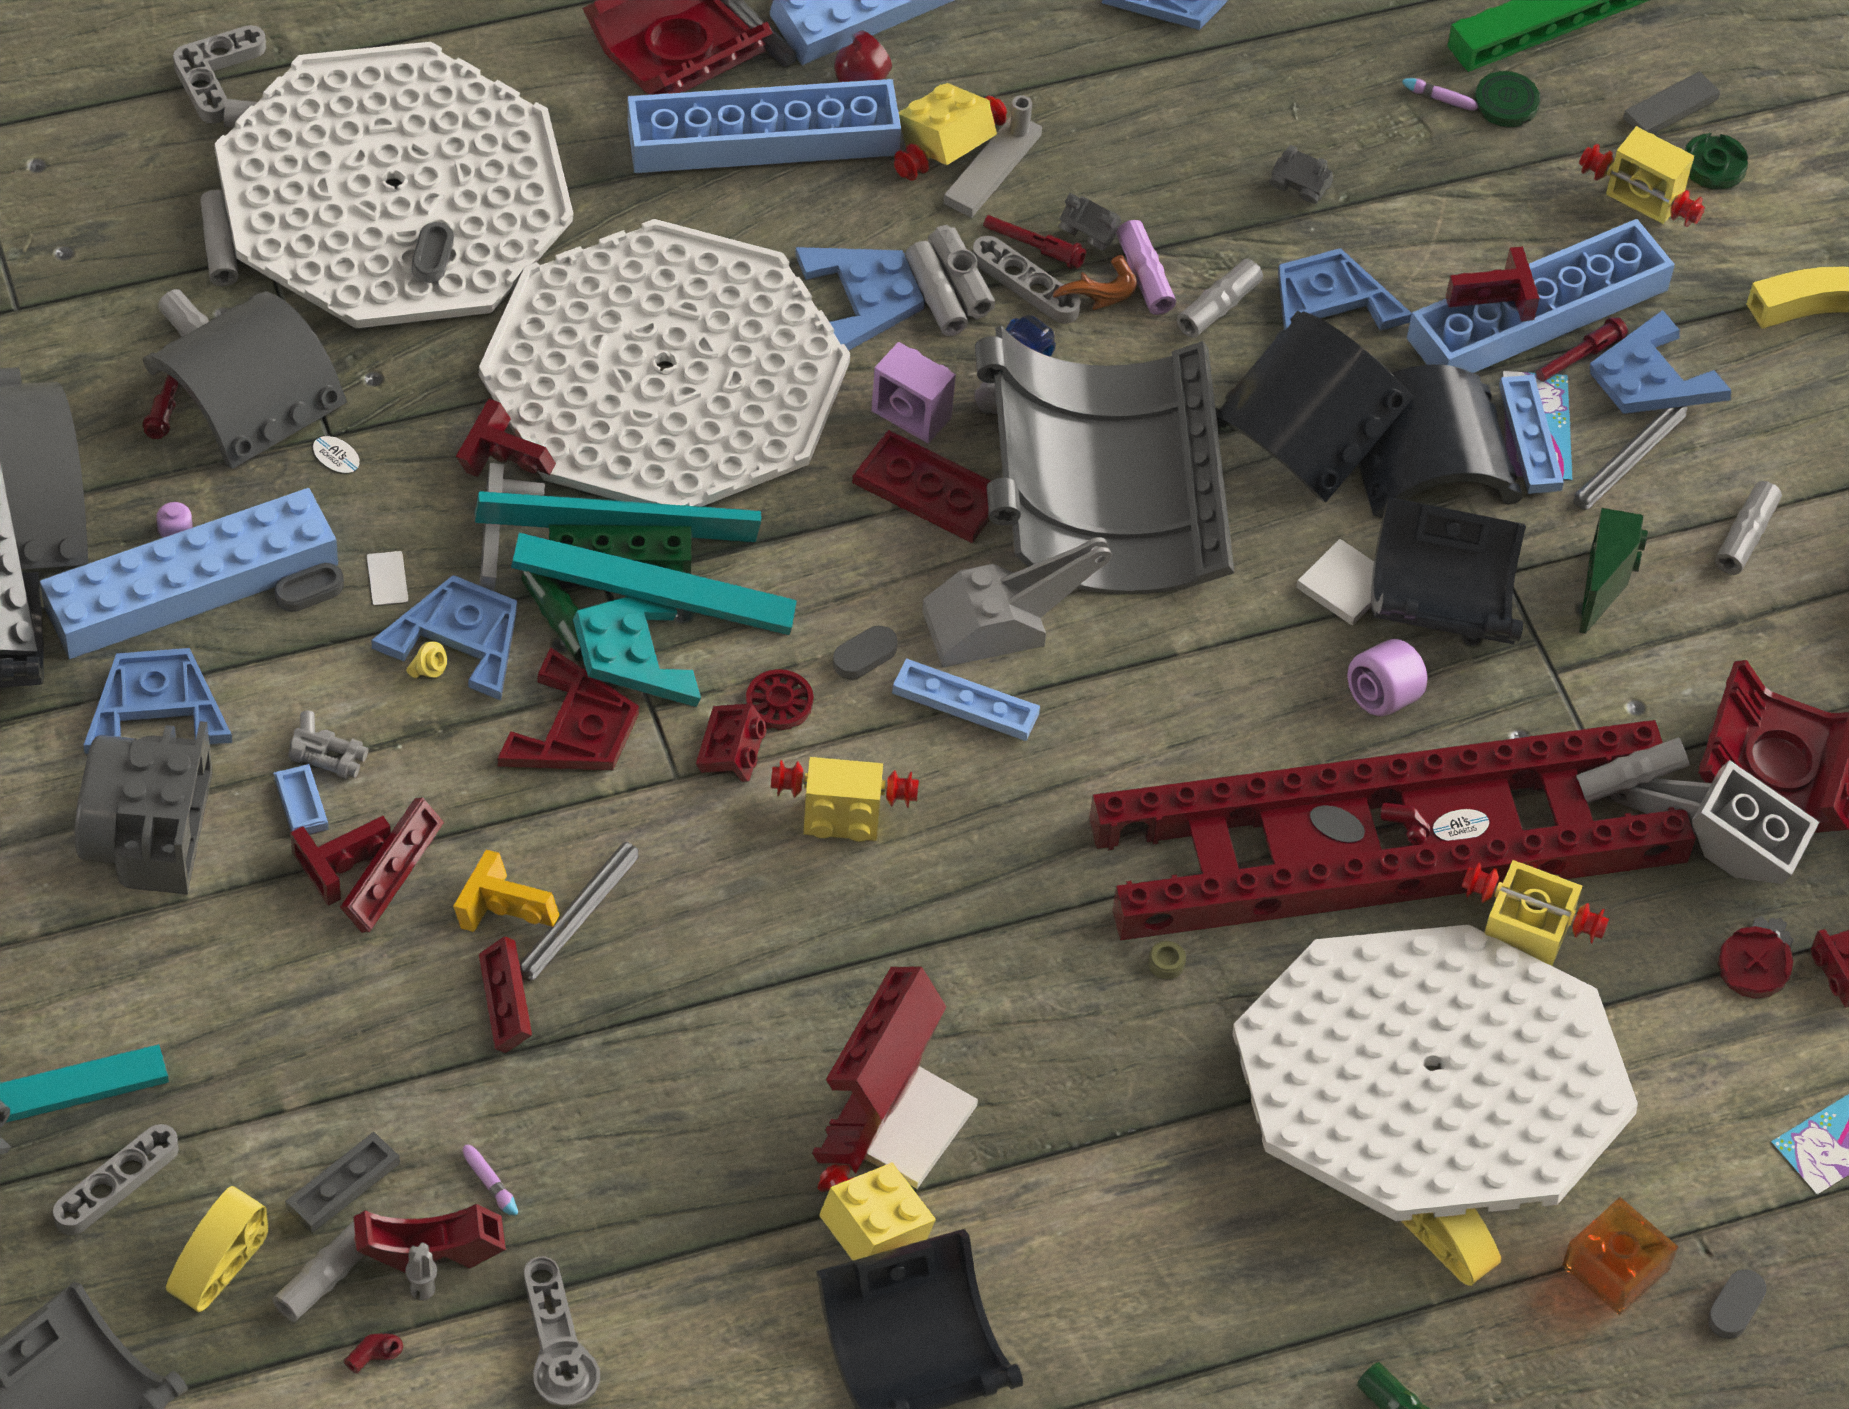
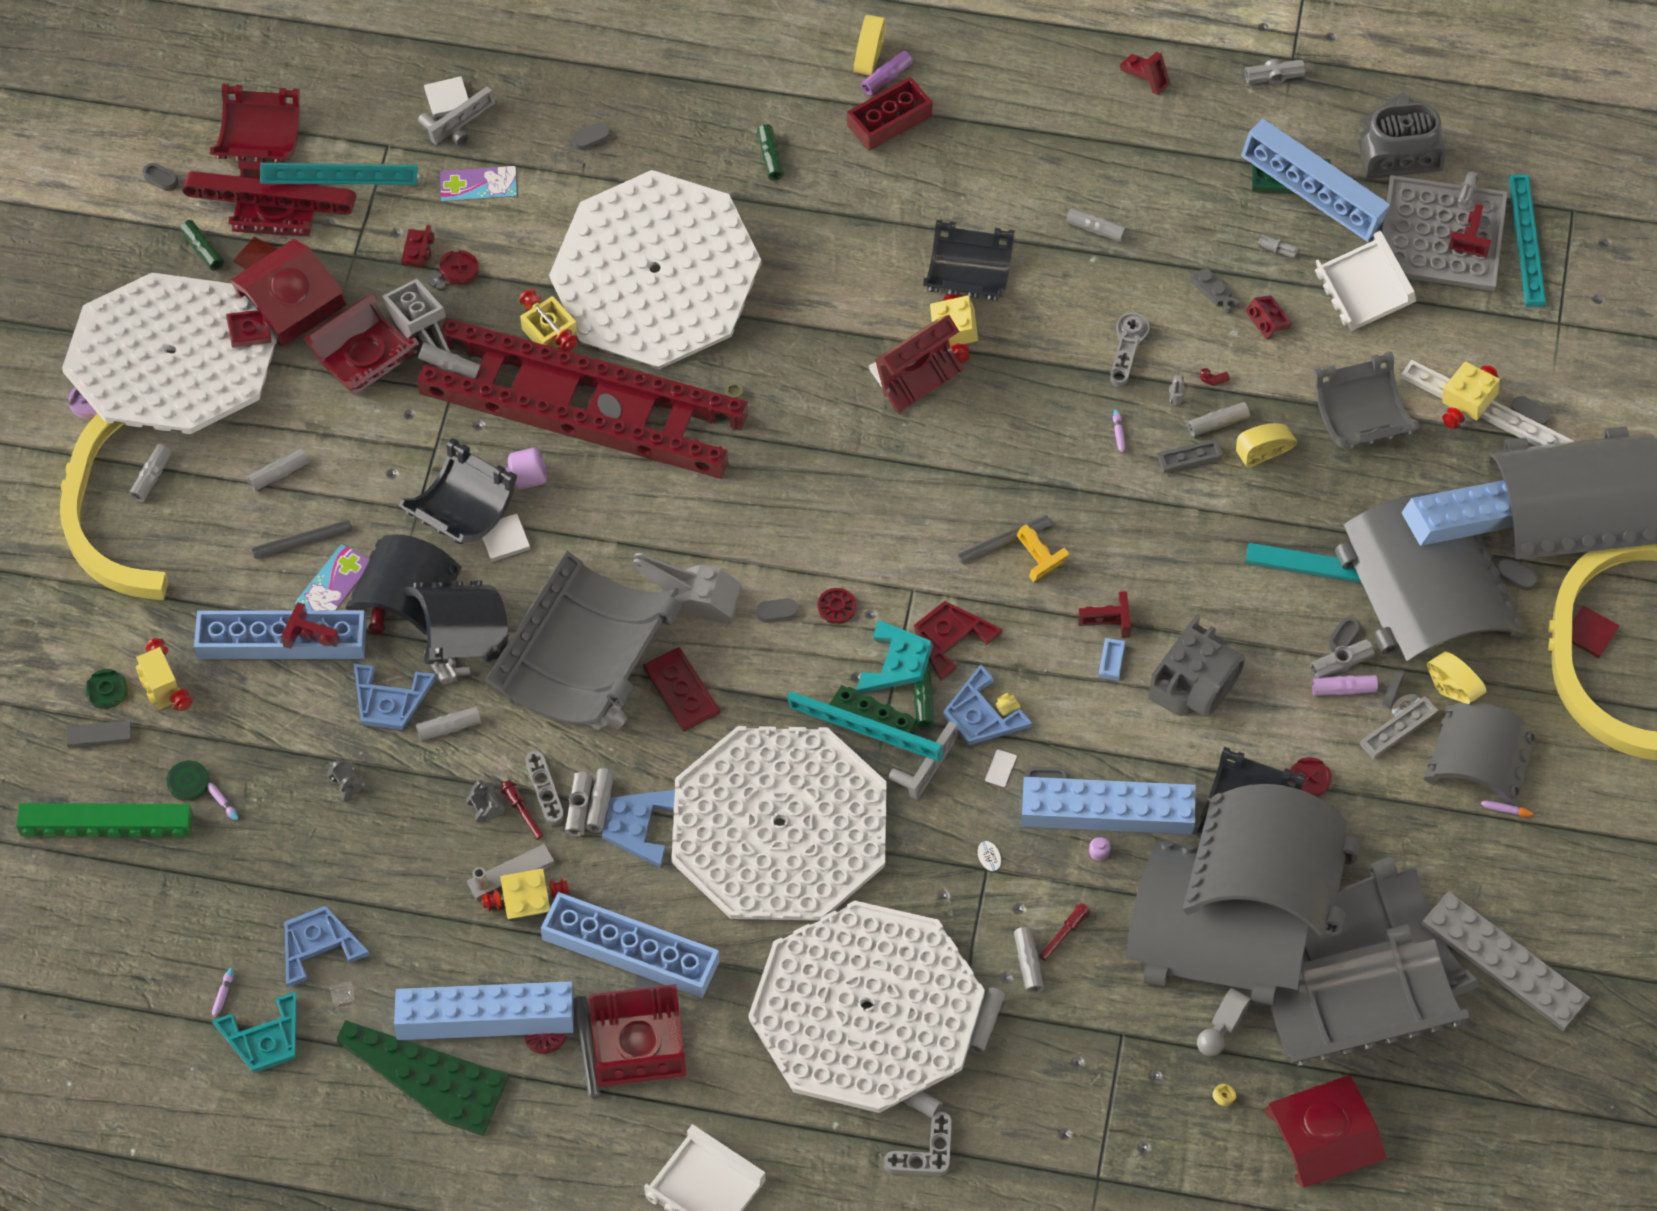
camera: 145 degrees left, 5 degrees up
light grey beam [53,1124,179,1235] -> none
medium blue wing [83,648,232,754] -> none
dark grey hinge [143,291,347,469] -> none
light grey piece [289,710,369,779] -> none
dark red tile [340,797,444,933] -> none
dark red arch [353,1204,506,1273] -> none
dark grey tile [412,222,454,283] -> none
dark red bracket [455,399,556,477] -> none
dark red plate [478,936,532,1053] -> none
teal tile [511,533,797,635] -> none
dark red bracket [696,703,766,782] -> none
light yellow brick [771,757,919,842] -> none
dark red helmet [834,30,892,82] -> none
lavender brick [871,342,956,443] -> none
light blue plate [892,658,1040,741] -> none
clear blue head [1005,315,1056,357] -> none
dark orange piece [1053,255,1137,310] -> none
lavender axle [1116,220,1176,315] -> none
dark red arm [1381,803,1430,845] -> none
white sticker [1433,809,1489,841] -> none
light blue plate [1499,375,1564,494] -> none
dark red pin [1536,317,1628,382] -> none
clear orange brick [1562,1197,1678,1315] -> none
dark green slope [1579,508,1648,634] -> none
medium blue wing [1590,310,1731,414] -> none

